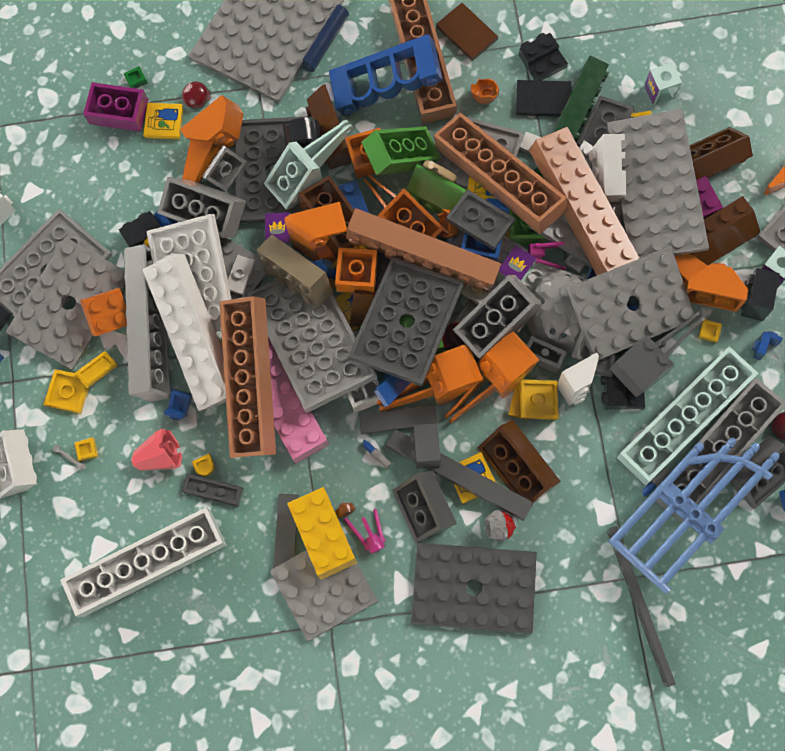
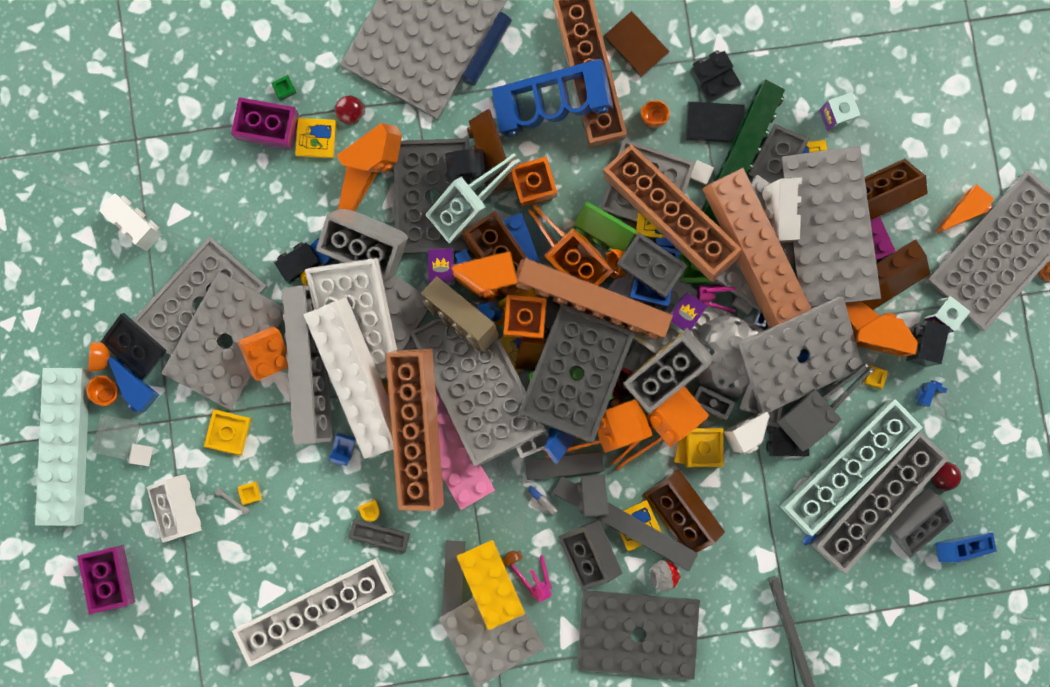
camera: 15 degrees left, 10 degrees up
yellow tile [75,351,117,389] -> none
coral cone [131,429,182,471] -> none
light grey slope [202,145,247,192] -> none
white plate [228,255,256,296] -> none
bright green brick [361,126,441,175] -> none
tan tile [422,160,458,183] -> none
medium blue piece [608,438,780,594] -> none

